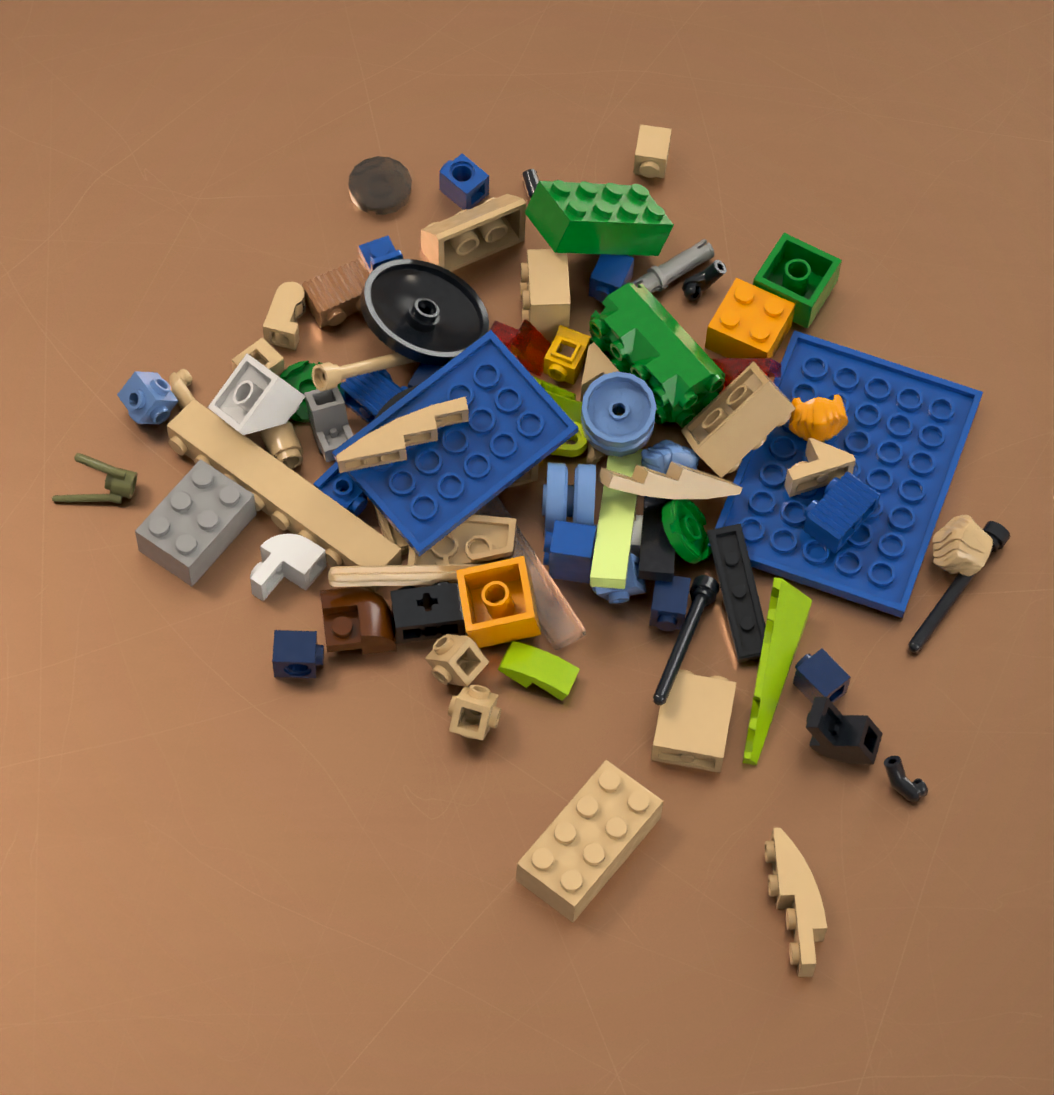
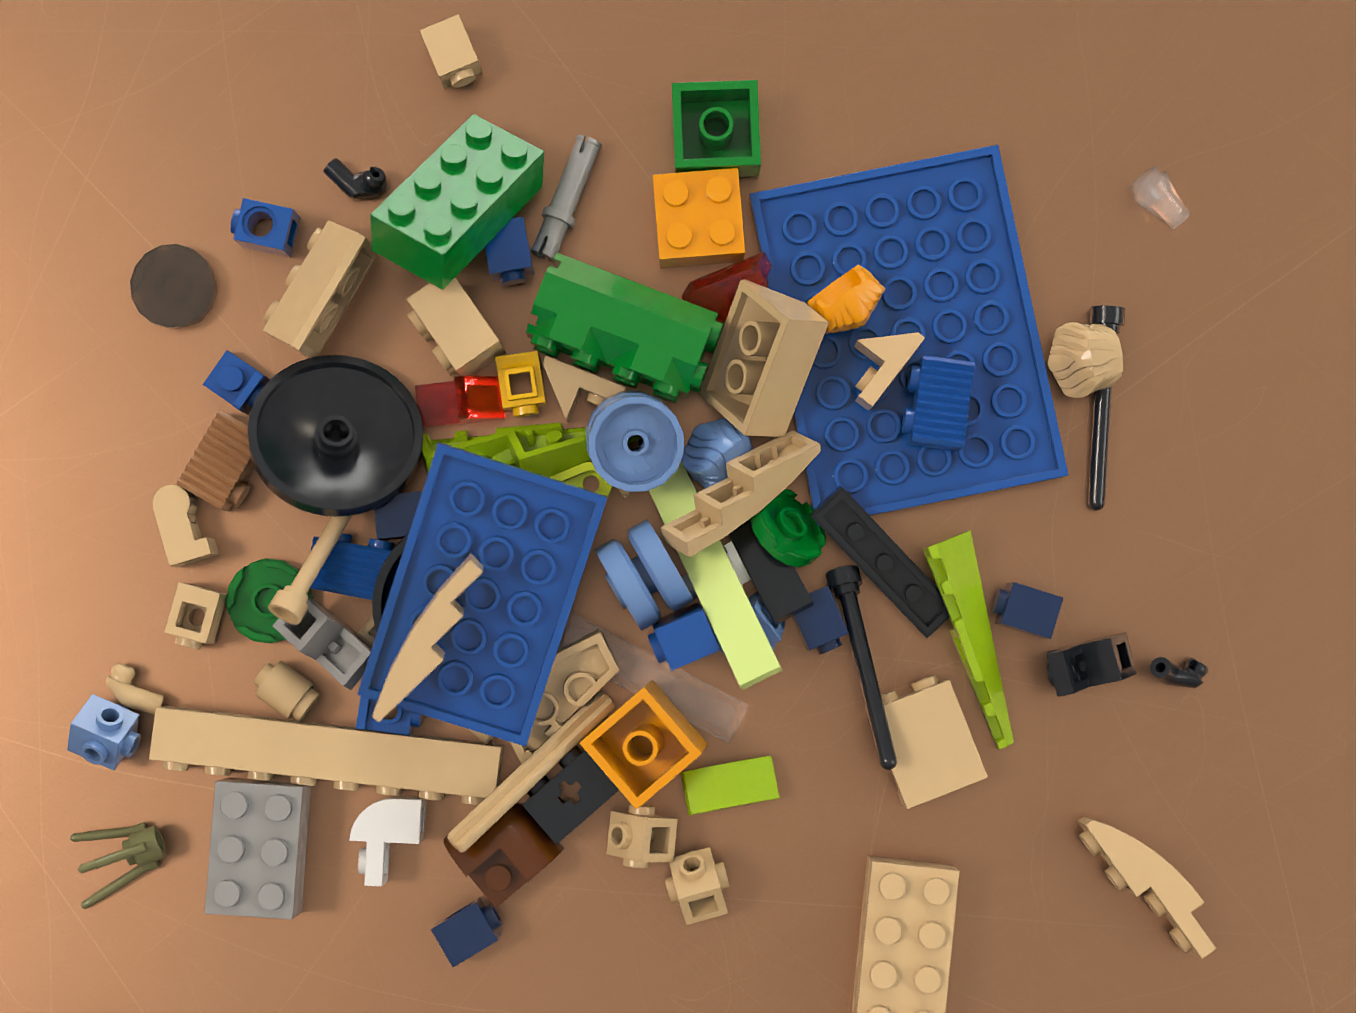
camera: 30 degrees left, 25 degrees up
white slope [207,353,306,435] -> none
black arm [682,260,727,301] -> none

